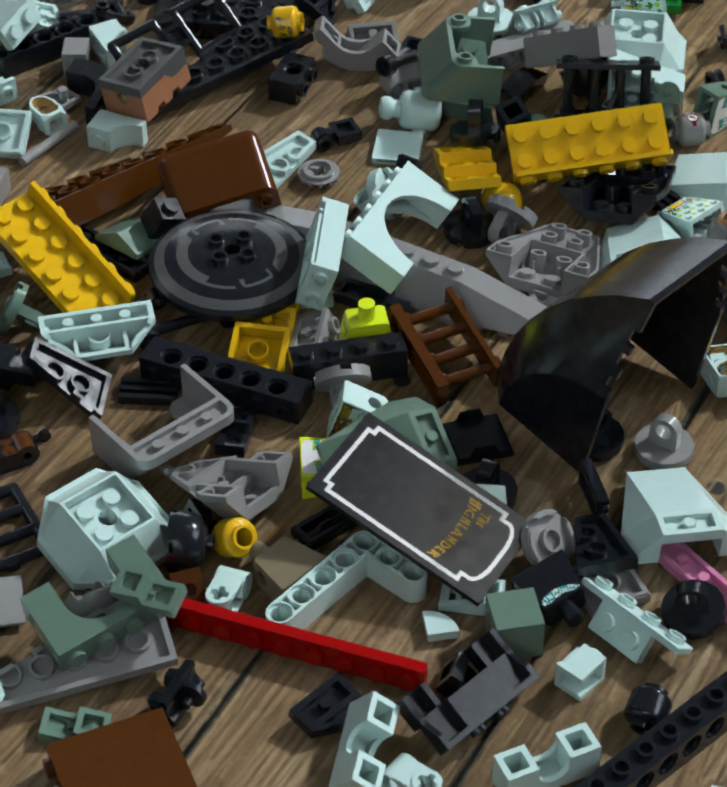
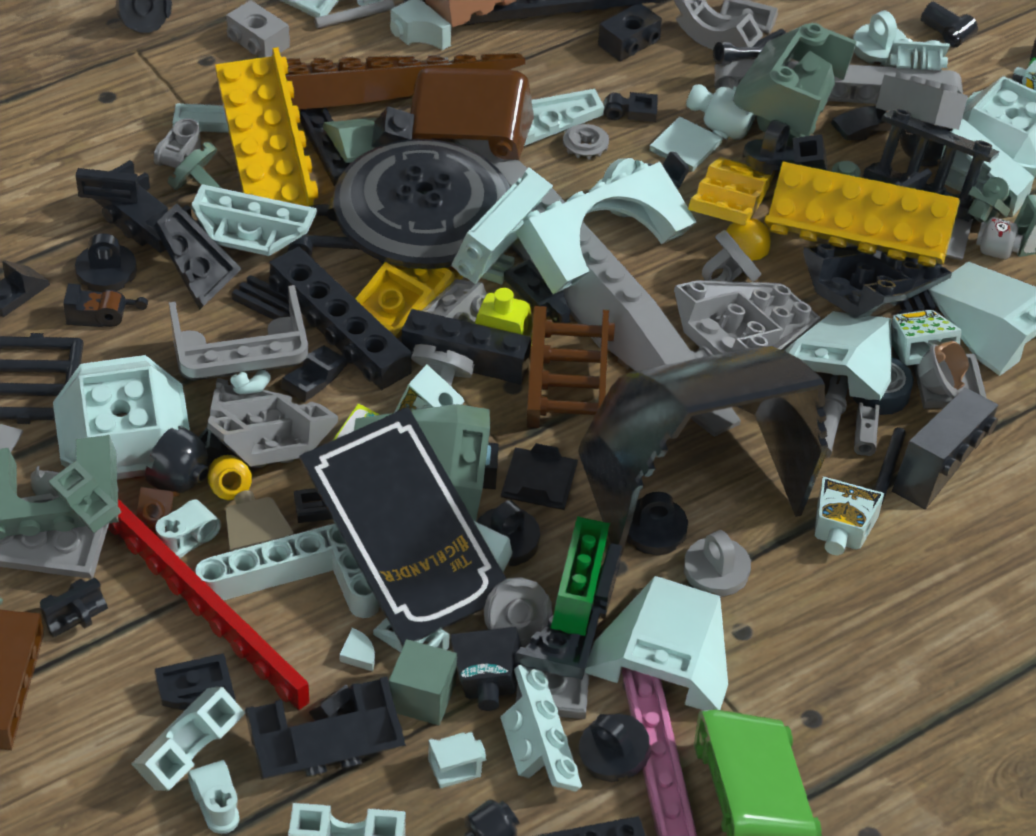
camera: 25 degrees right, 5 degrees up
black tile [444,195,494,249] -> none
none -> light aqua arm [230,370,271,395]
none -> green brick [551,516,610,636]

